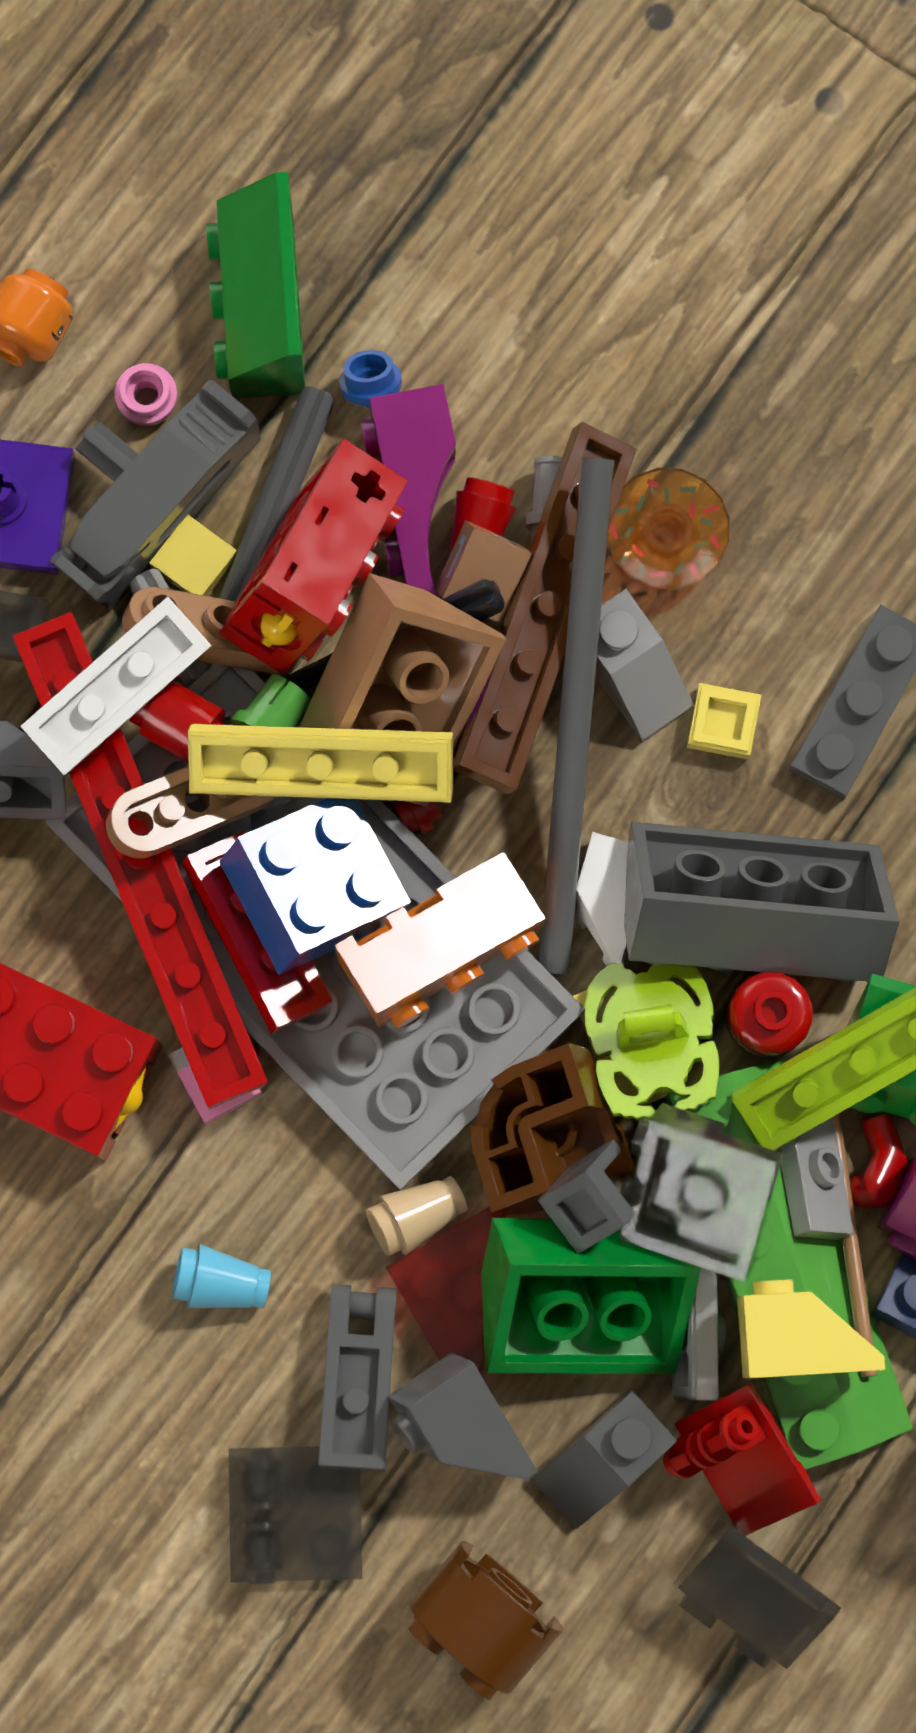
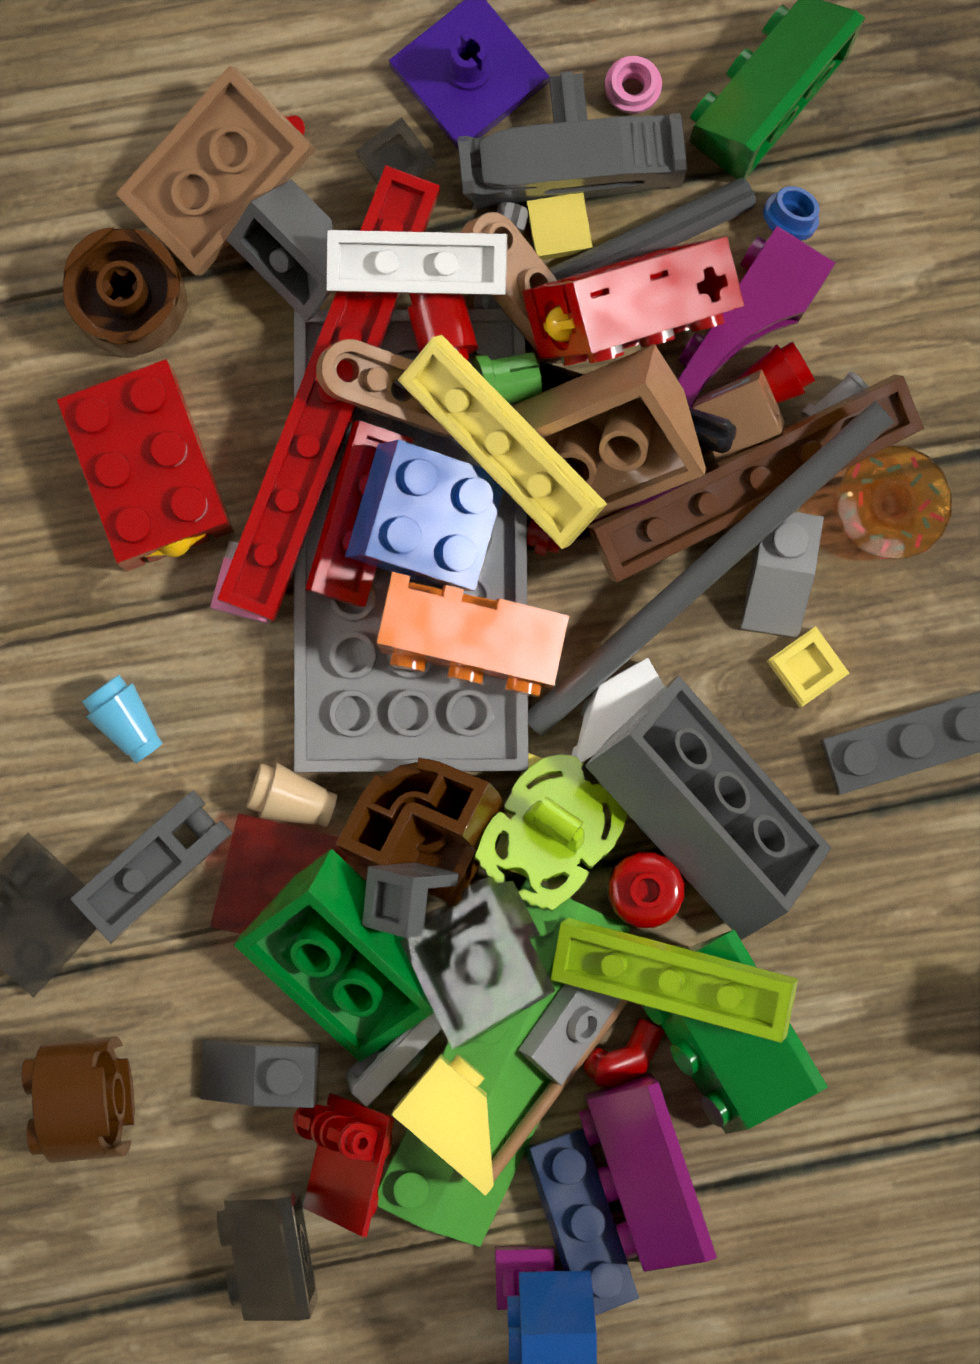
camera: 45 degrees right, 5 degrees up
dark grey slope [387,1352,538,1480] -> none

